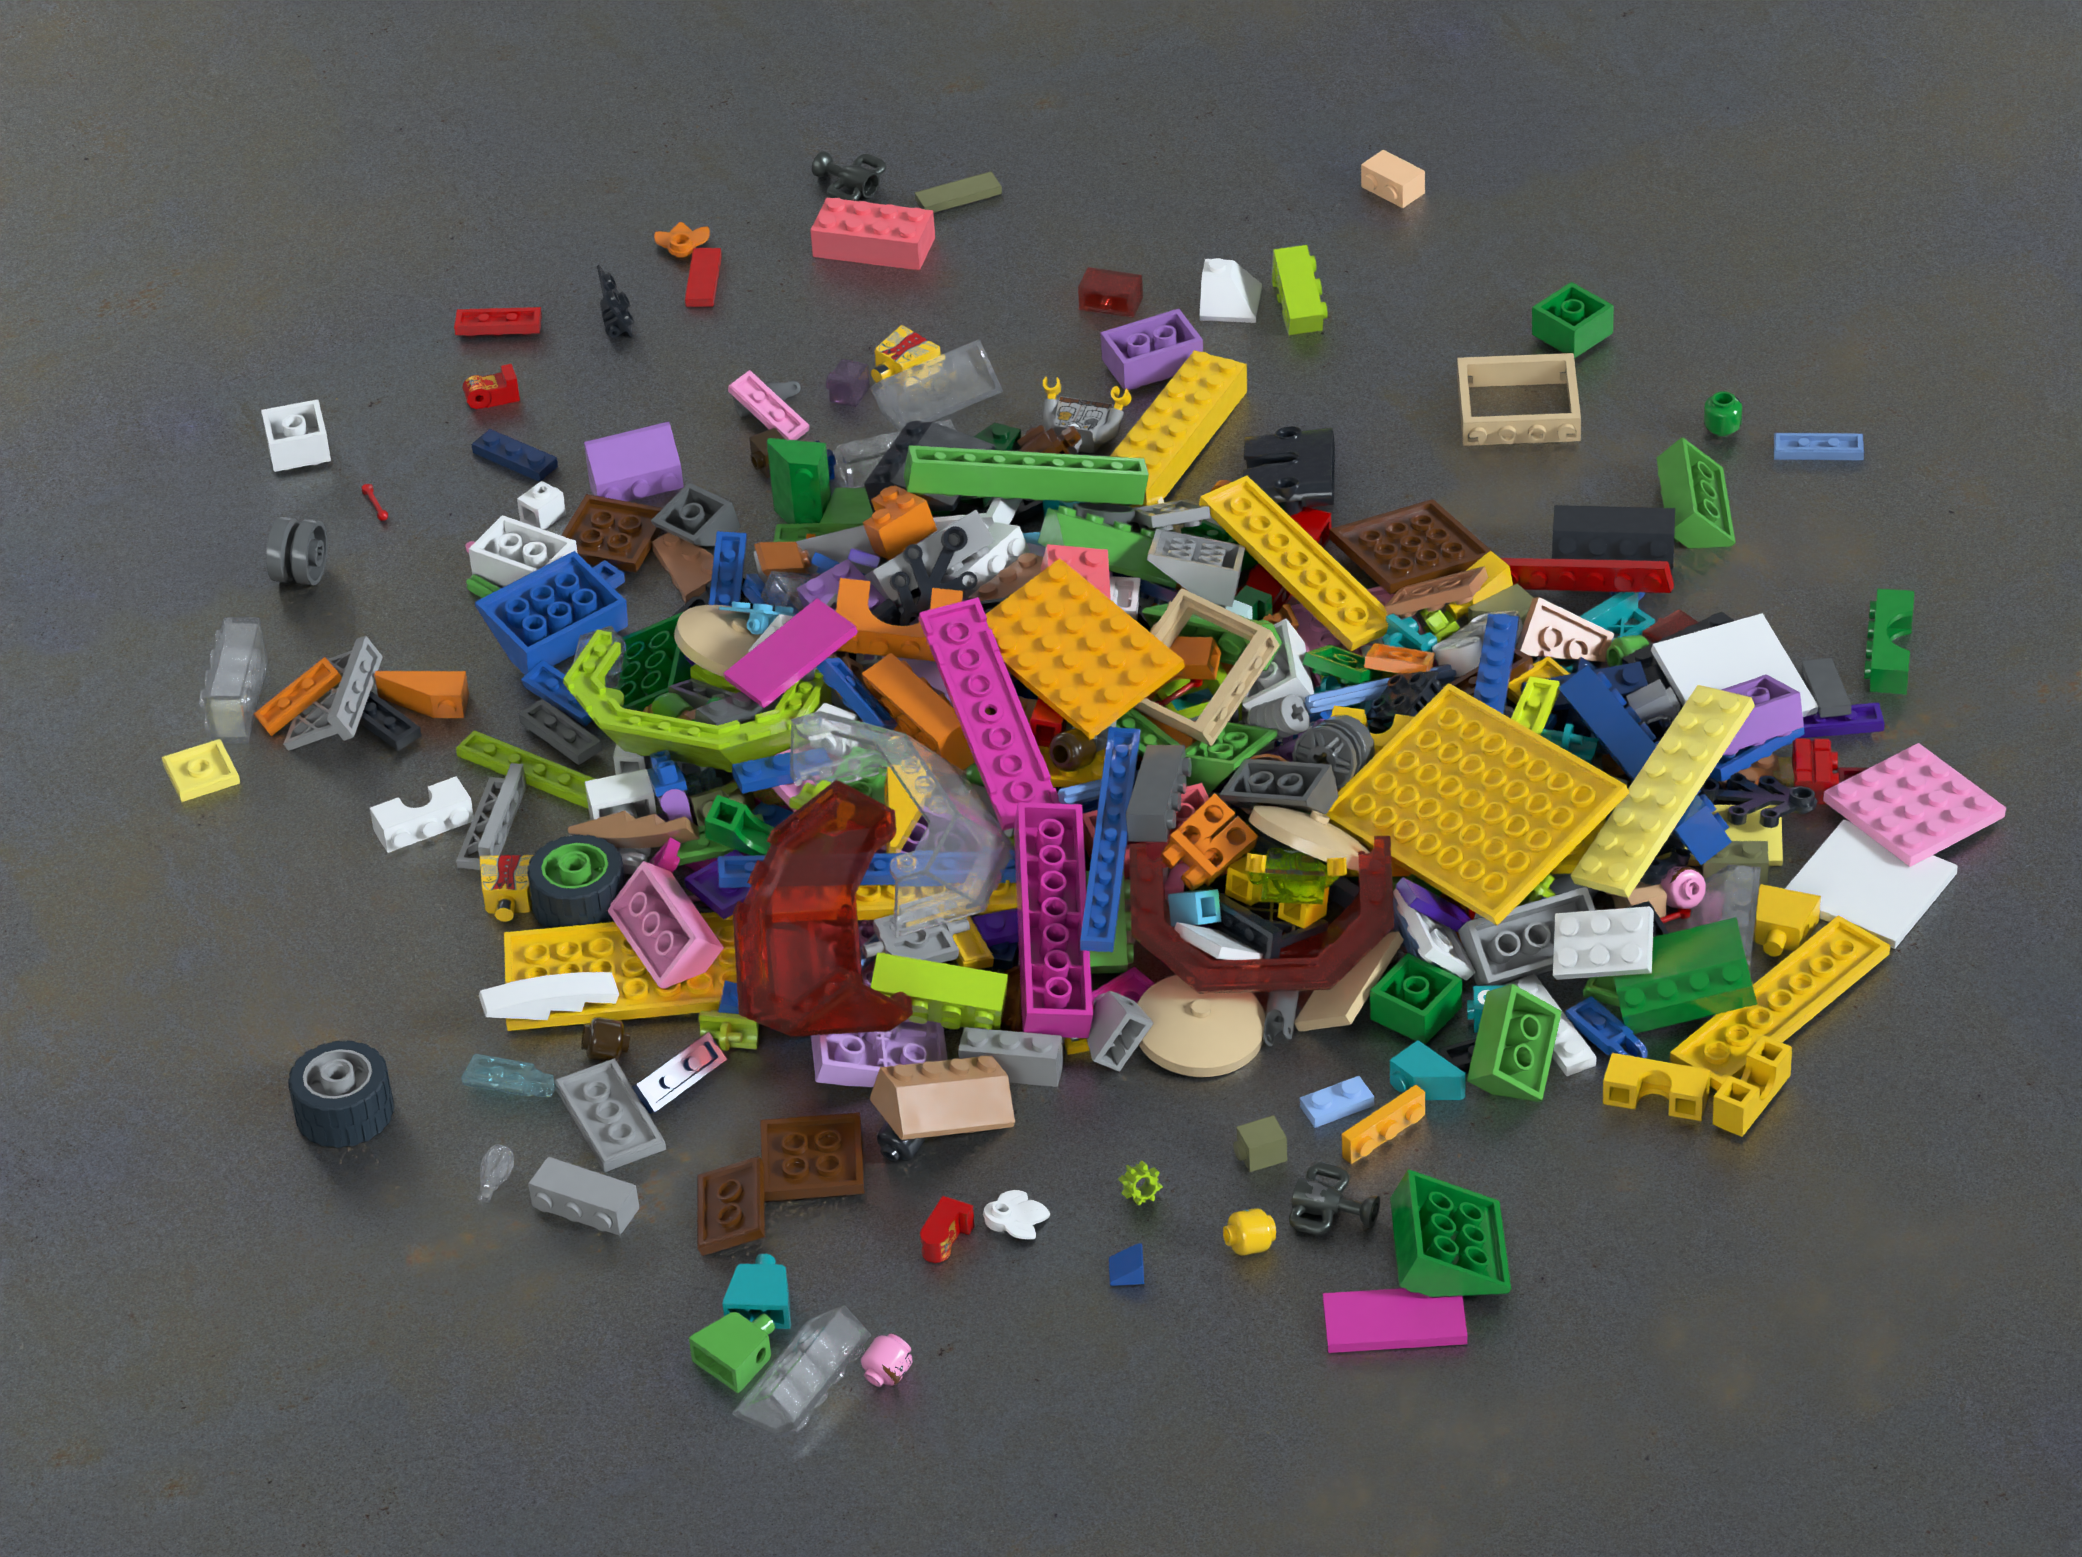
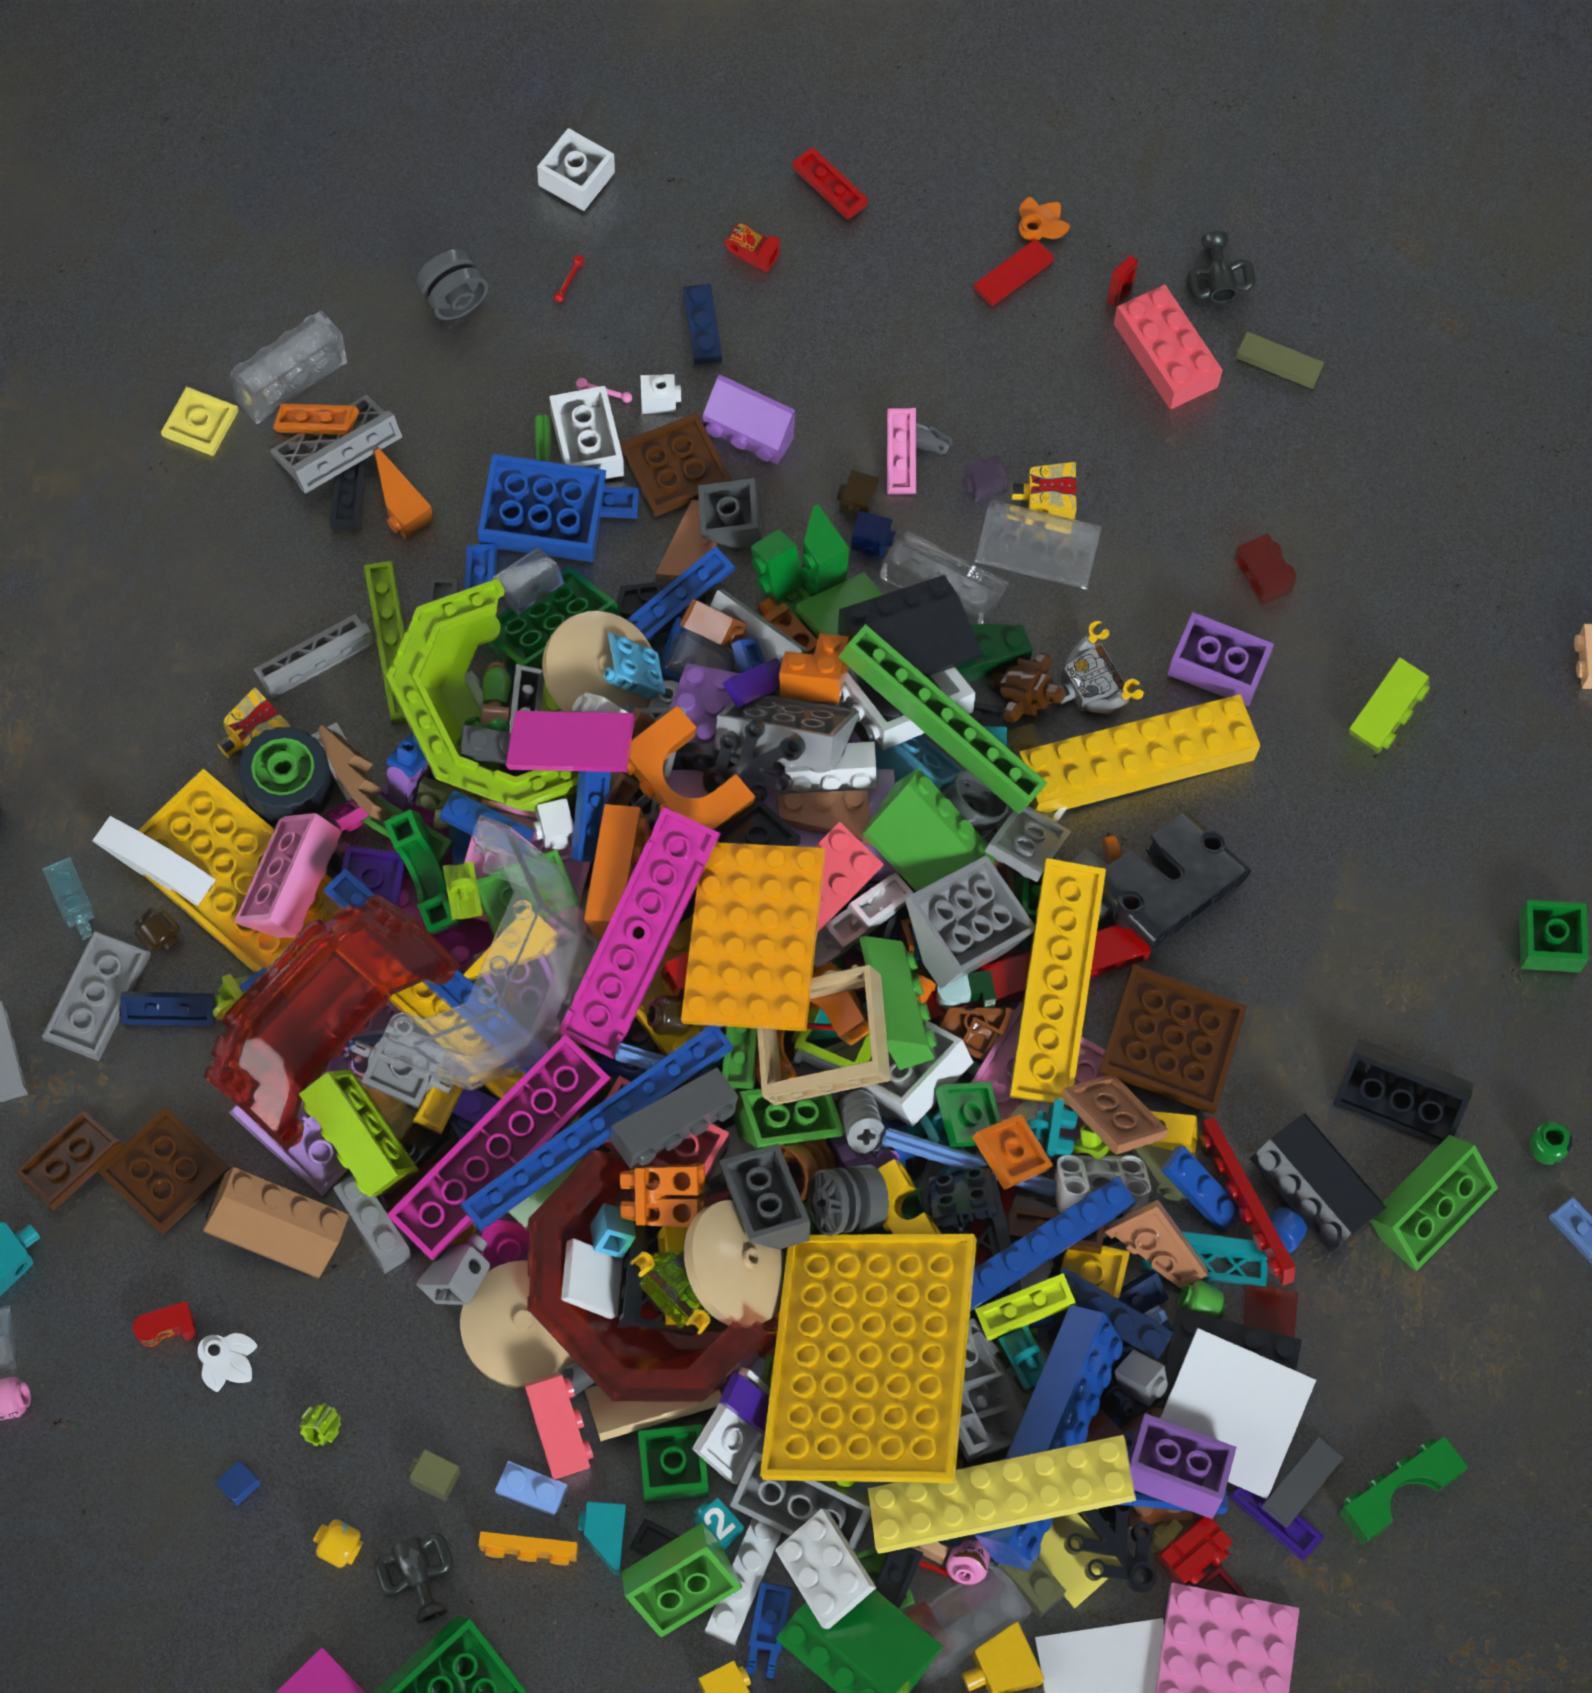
camera: 40 degrees right, 25 degrees up
white arch [370,776,474,853] -> none
white brick [585,769,657,820] -> none
black hinge [597,265,634,338] -> none
white slope [1199,258,1262,323] -> none
tan window [1457,353,1581,446] -> none
none -> coral brick [523,1372,594,1480]
none -> green brick [751,529,804,602]
none -> red tile [1106,255,1138,307]
none -> blue plate [1161,1146,1240,1231]
none -> black slope [1333,1038,1474,1145]

